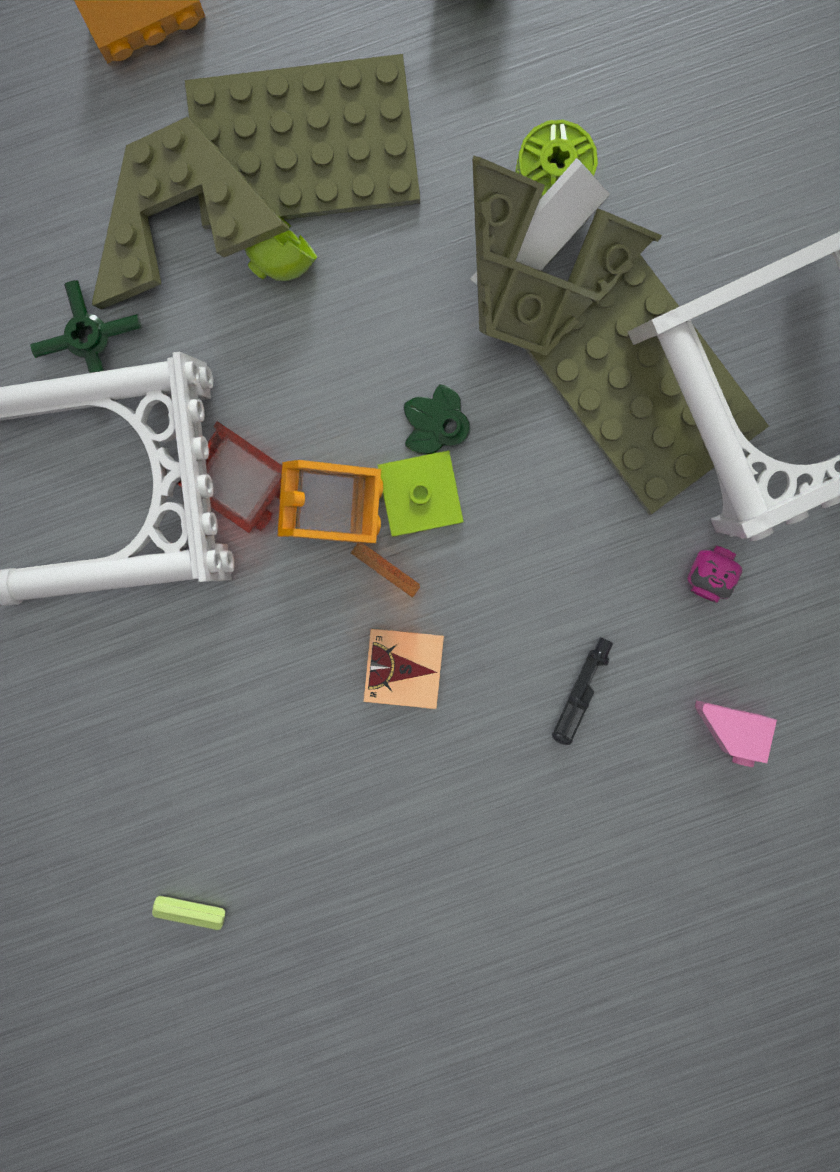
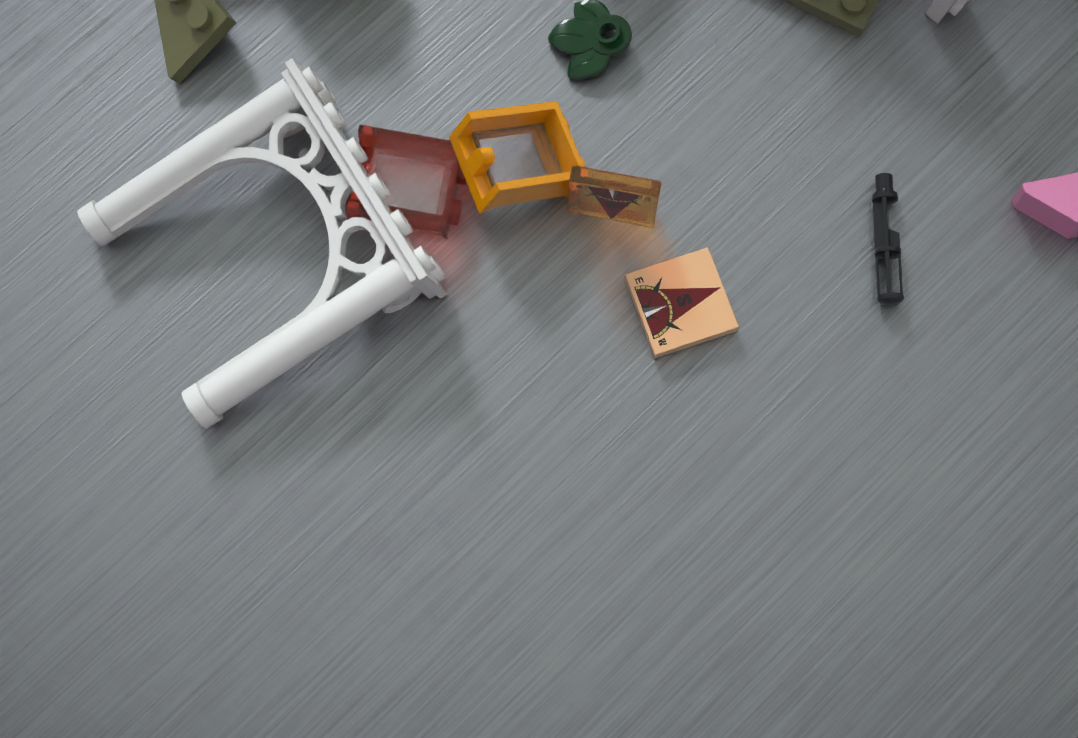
camera: 20 degrees left, 15 degrees down
dark green bar [30,280,142,373] -> none
yellowish green axle [152,896,226,930] -> none
lime plate [377,450,464,537] -> none
dark pink head [687,546,742,603] -> none

